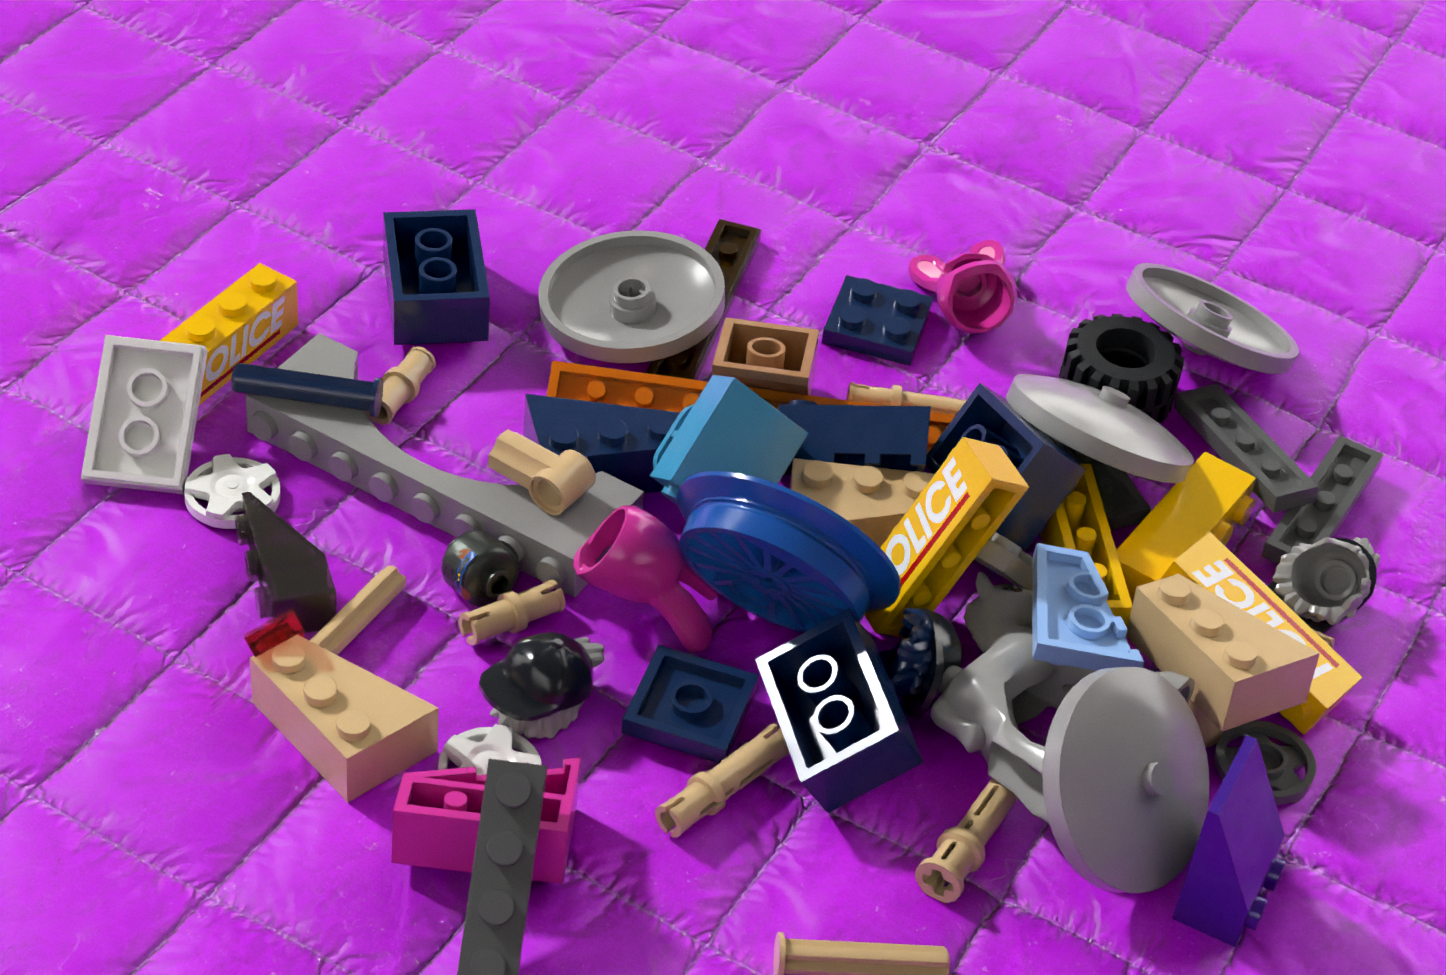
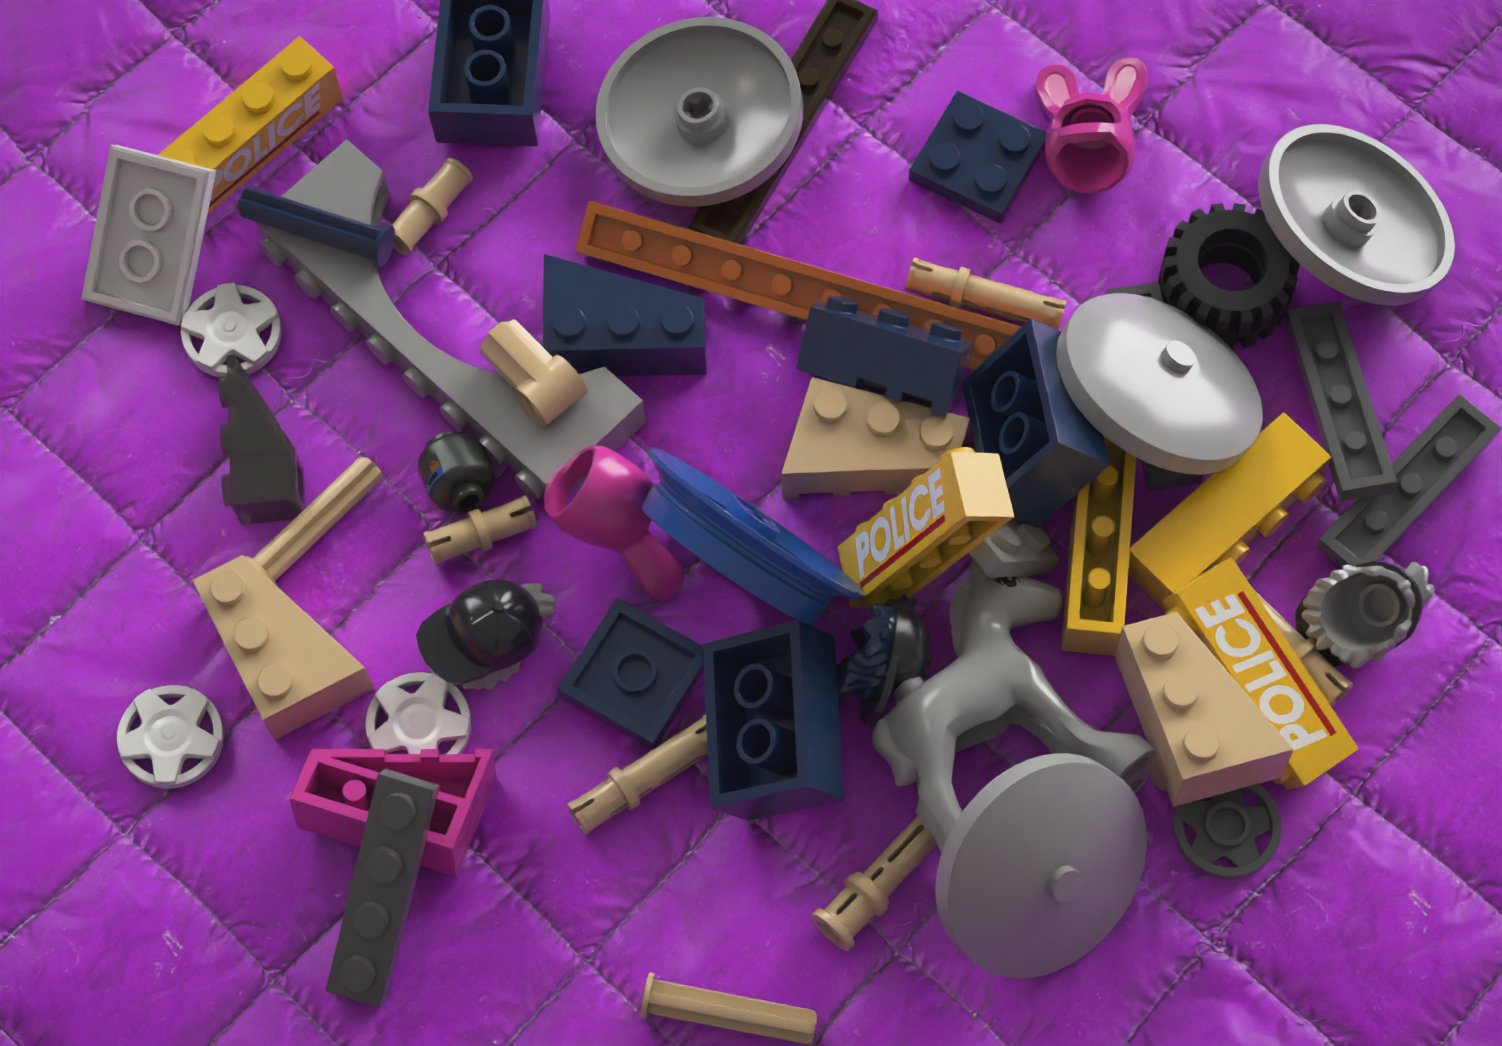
camera: 20 degrees right, 25 degrees up
clear red slope [244,607,306,657] -> none
dark azure brick [650,375,809,505] -> none
medium nougat slope [711,317,819,395] -> none
light blue wing [1032,543,1144,671] -> none
dark purple slope [1172,735,1286,947] -> none
none -> white wheel [117,685,224,789]

